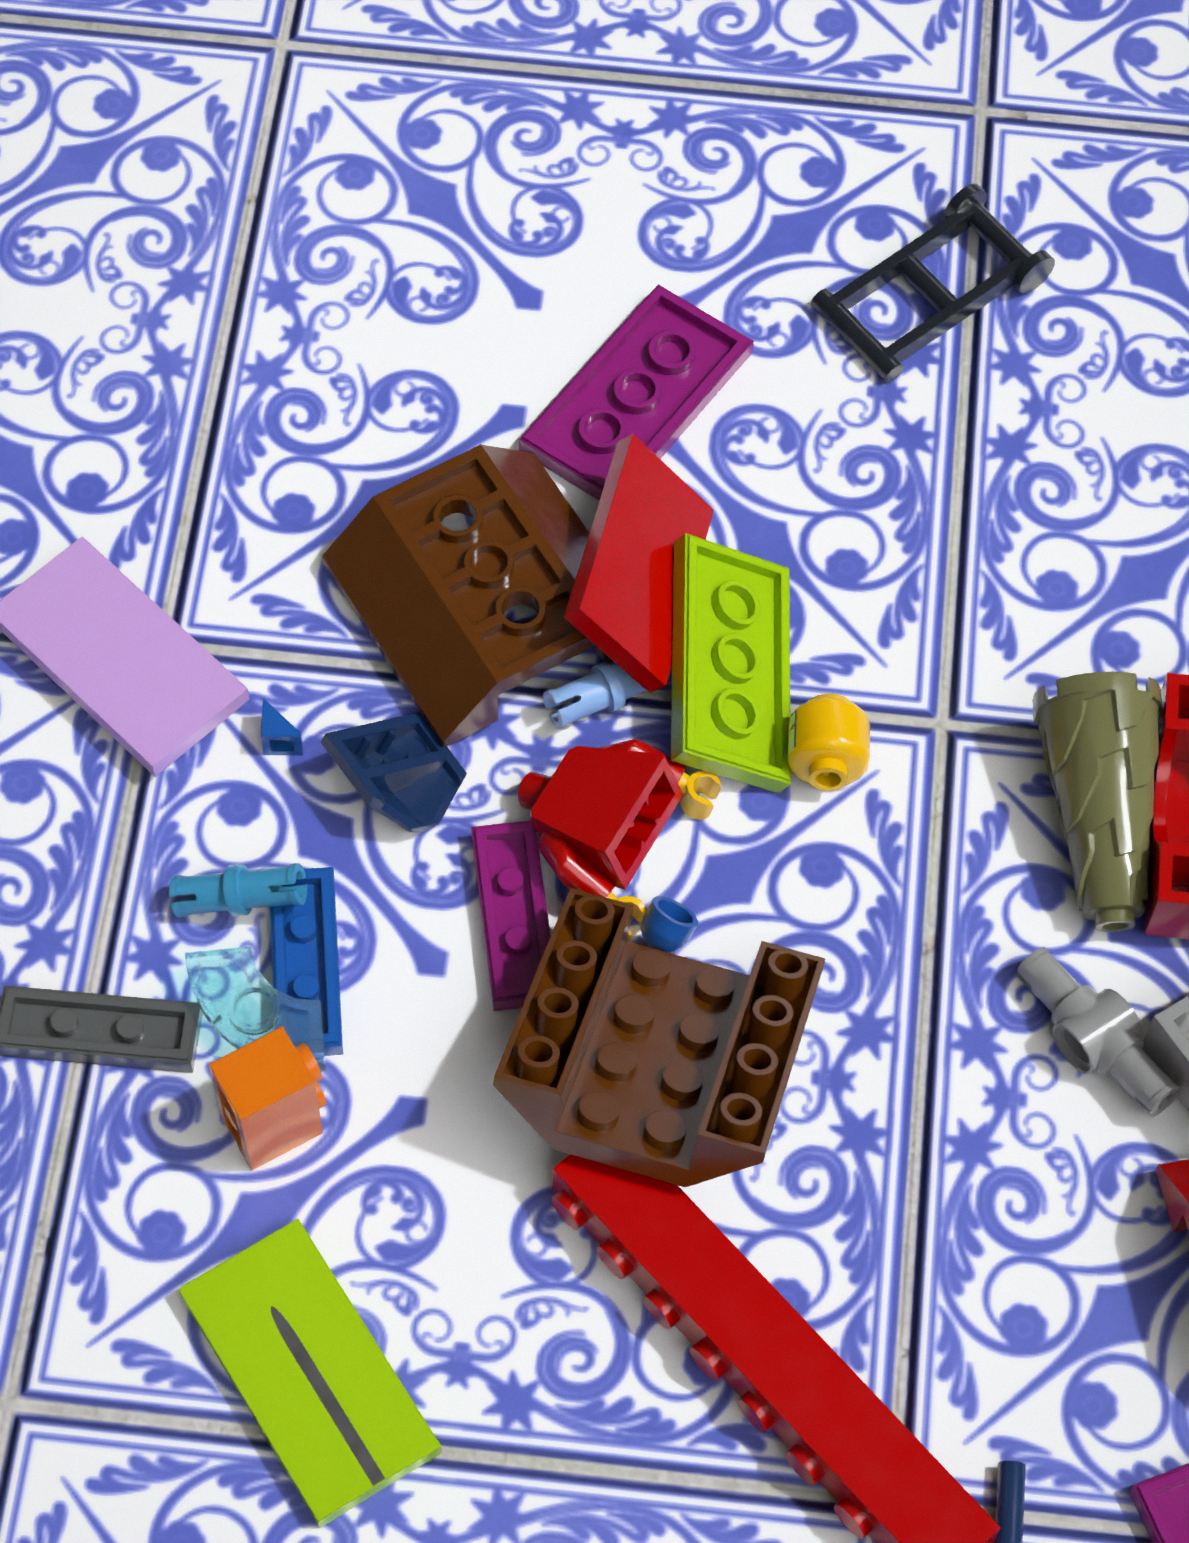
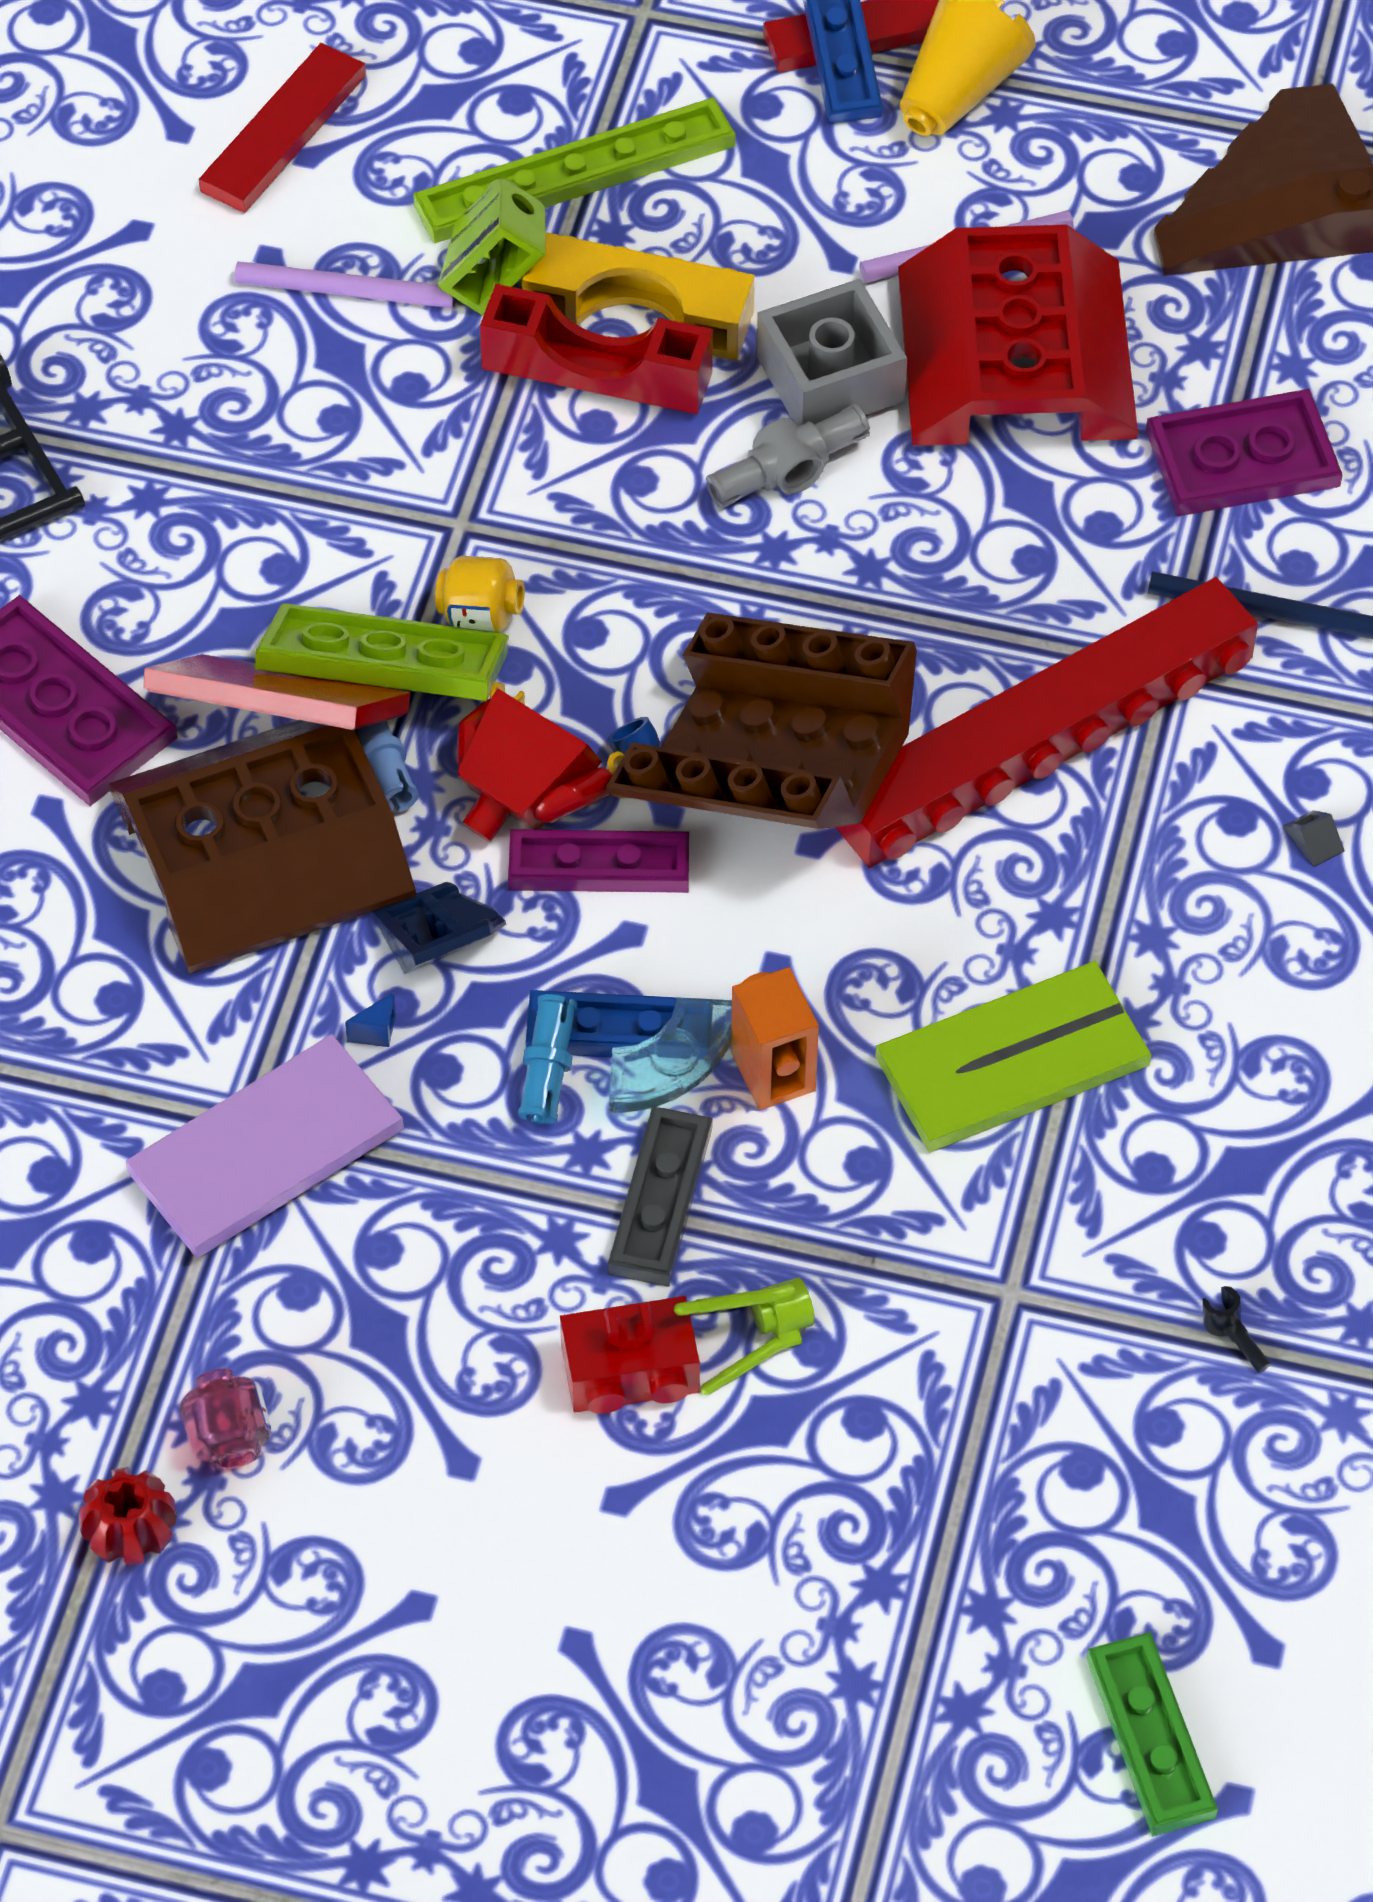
camera: 80 degrees left, 5 degrees down
olive cone [1032,671,1163,932] -> none

